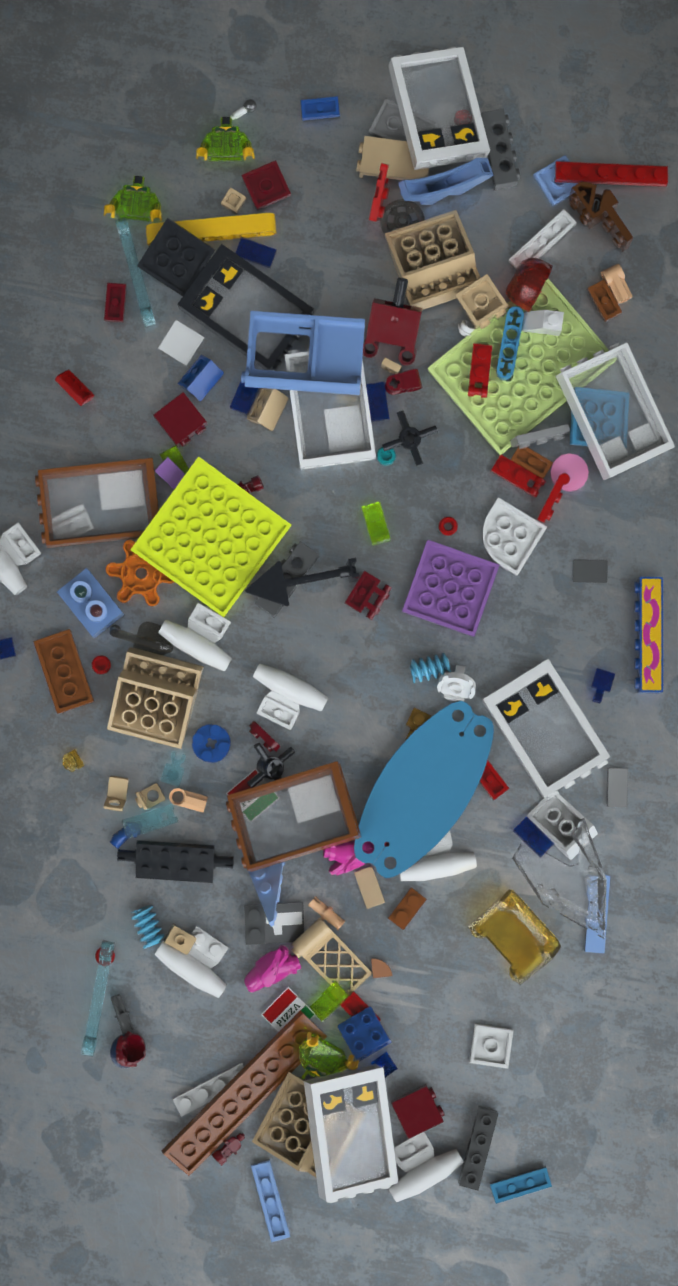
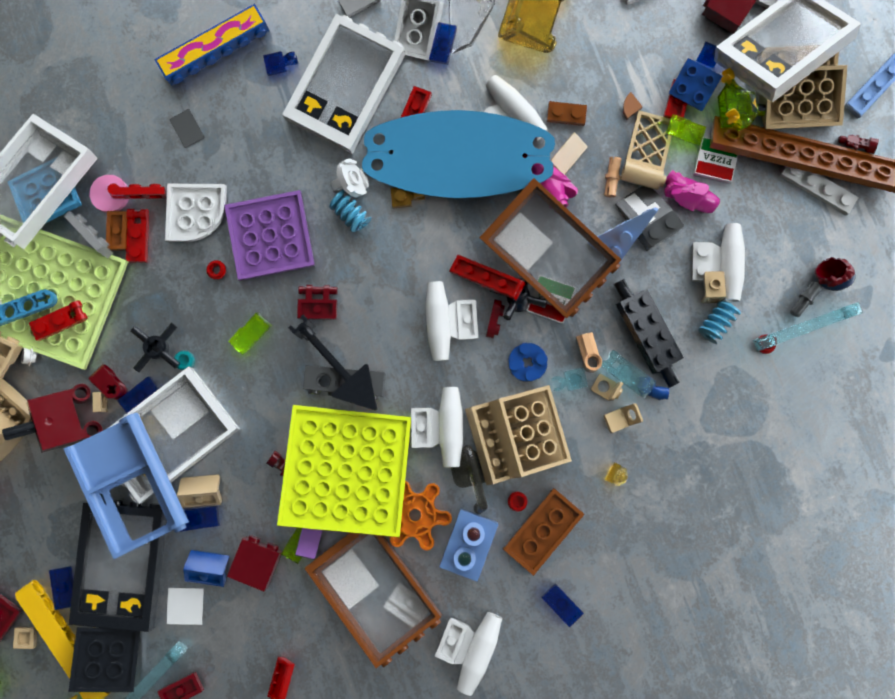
camera: 120 degrees left, 0 degrees up
none -> red tile [449,255,525,301]

